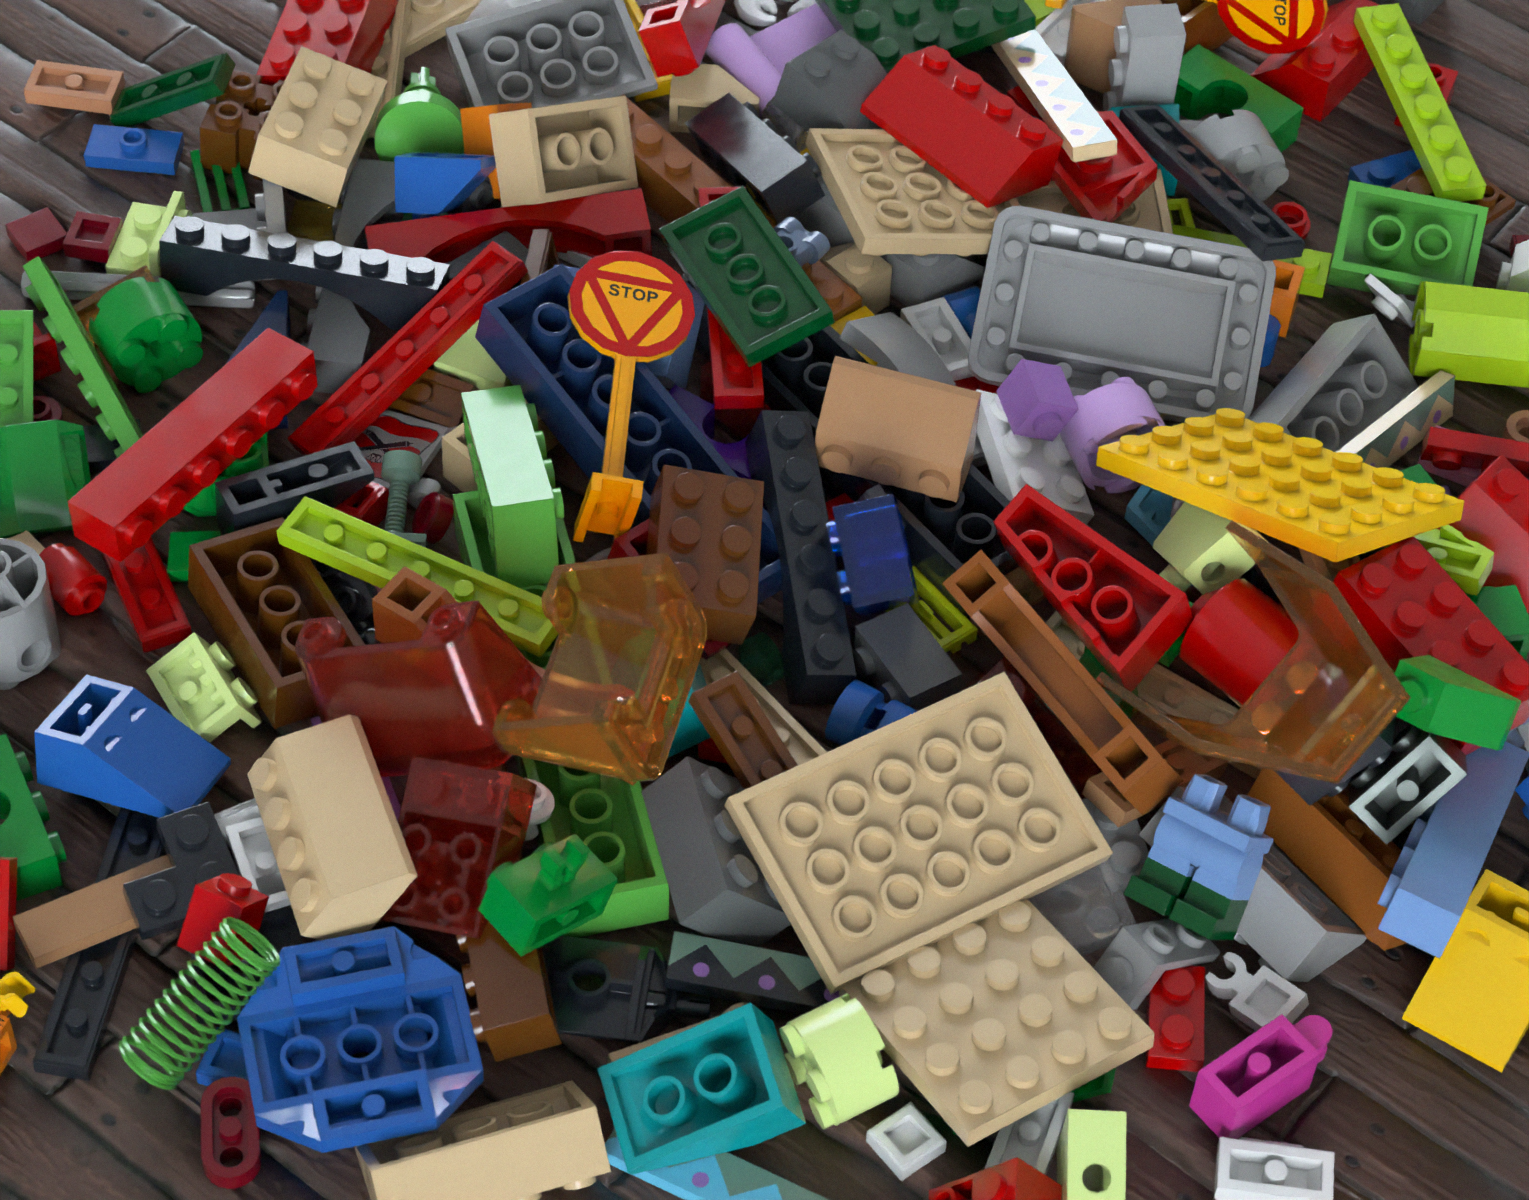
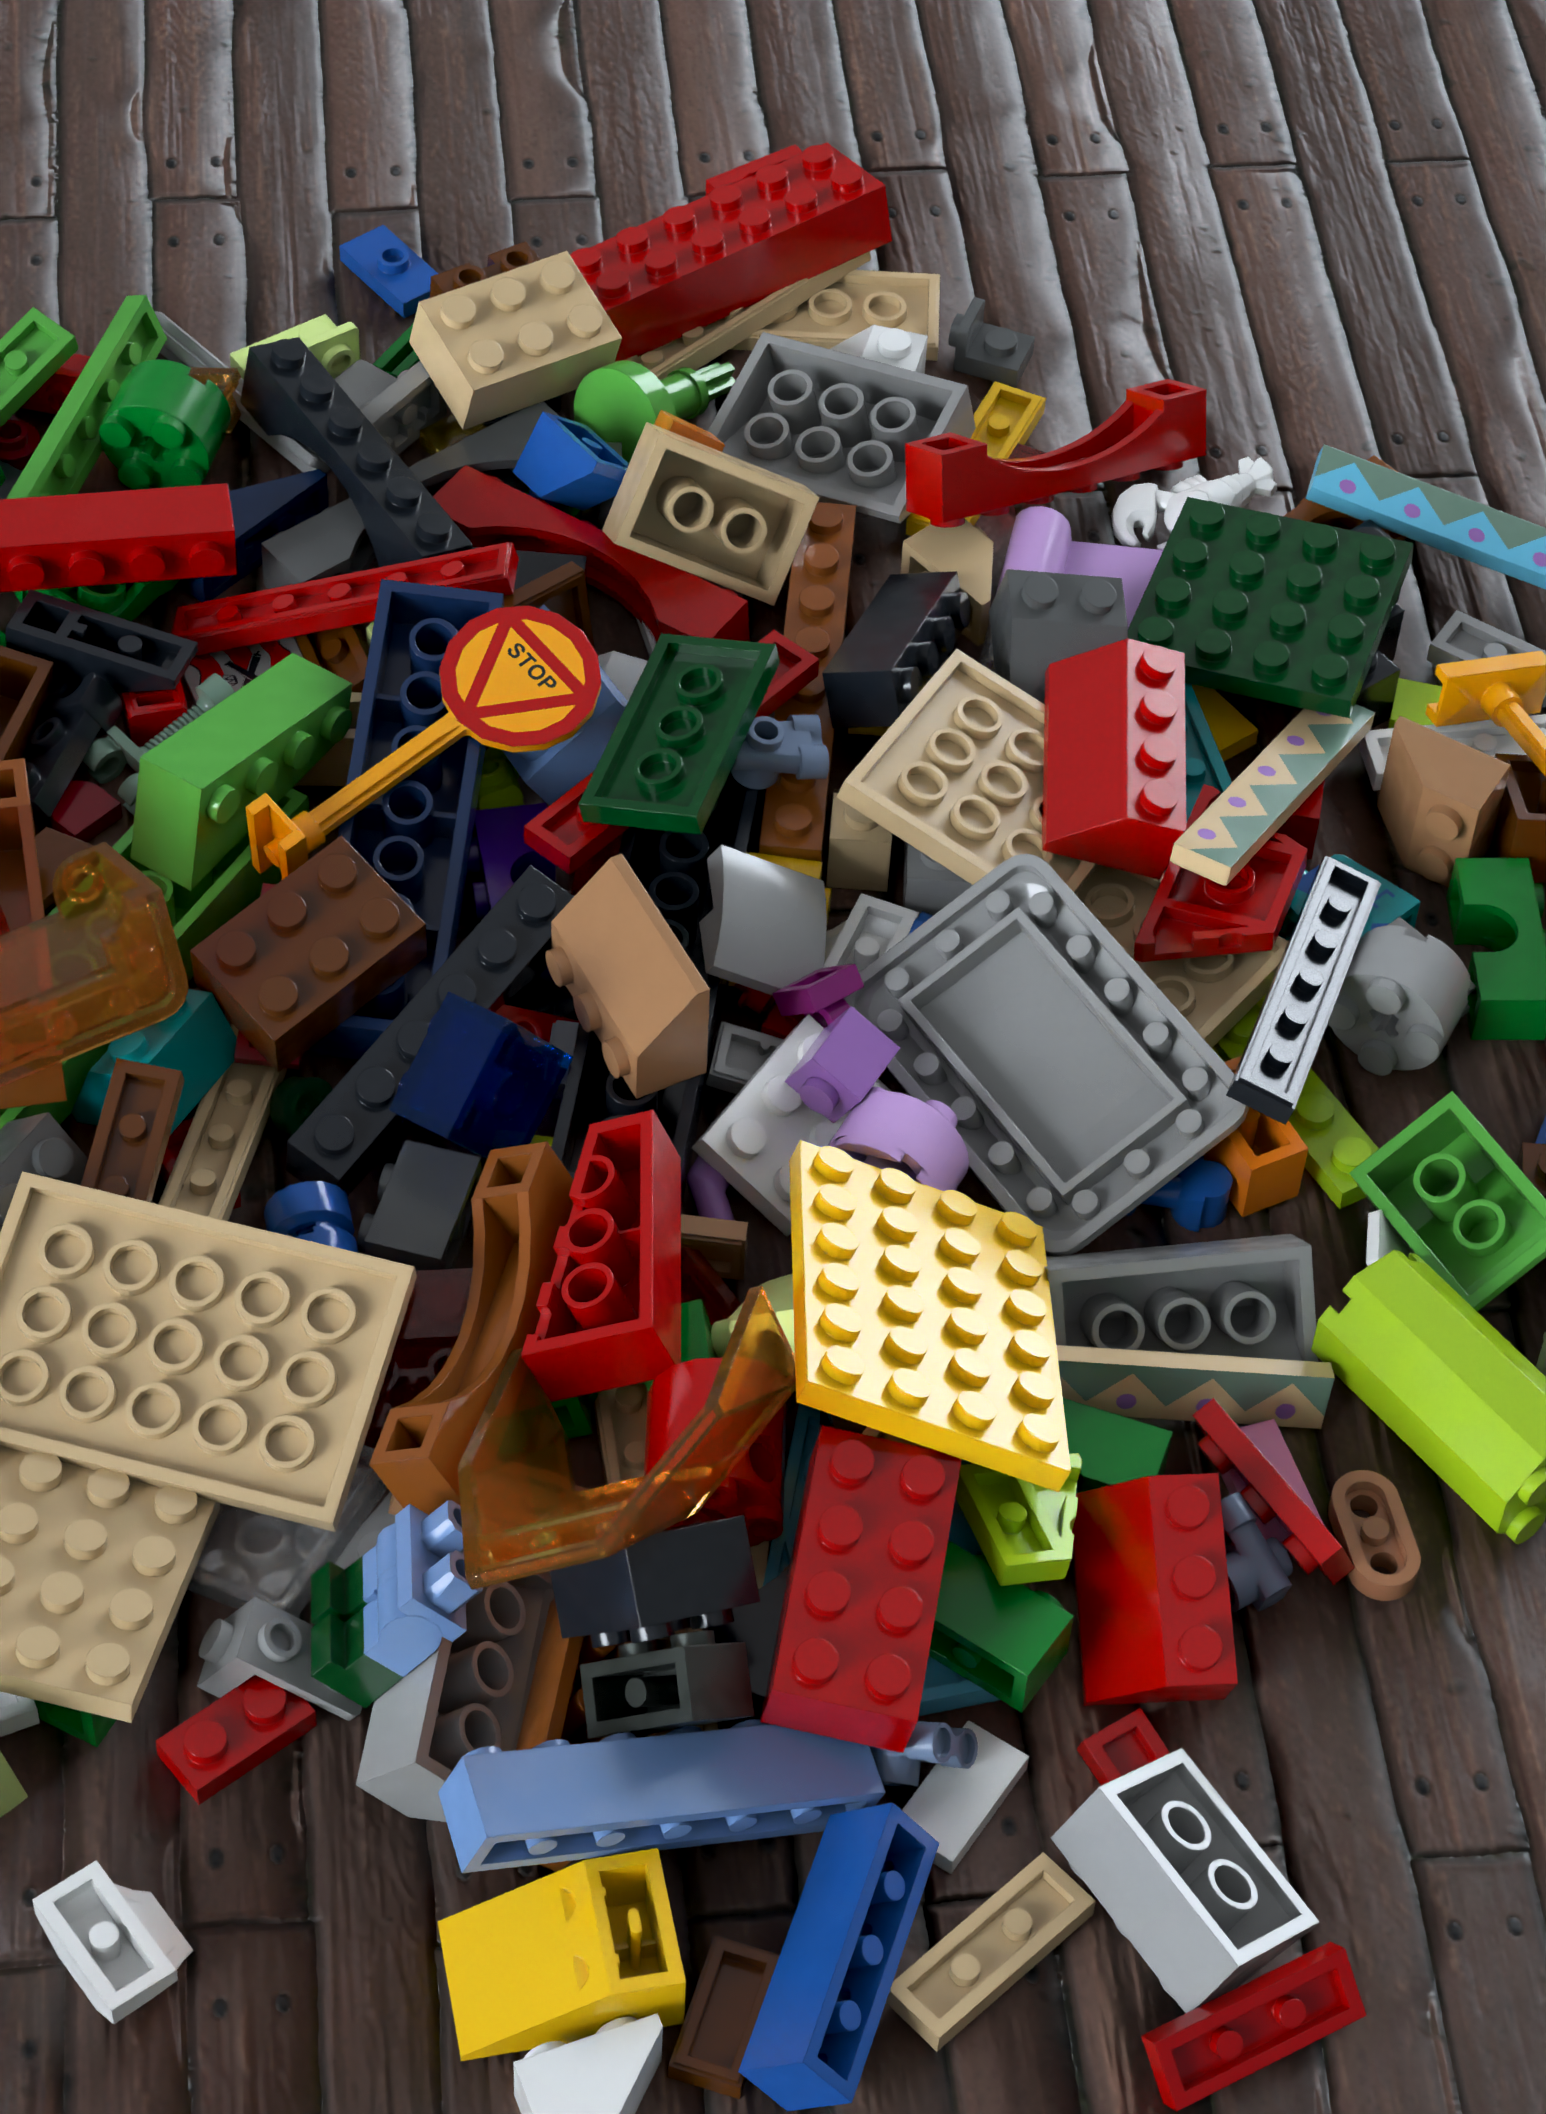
camera: 45 degrees right, 0 degrees up
dark red tile [5,207,67,263] -> none
nougat plate [24,60,125,115] -> none
dark red plate [63,211,123,263] -> none
dark green tile [109,53,236,127] -> none
lime plate [276,496,568,657] -> none
light grey brick [1103,3,1186,111] -> none
dark pink brick [1189,1014,1332,1139] -> none
white plate [1205,952,1309,1031] -> none
red plate [1272,202,1311,240] -> none
green slope [1381,655,1521,751] -> none
none -> magenta tile [772,964,864,1029]

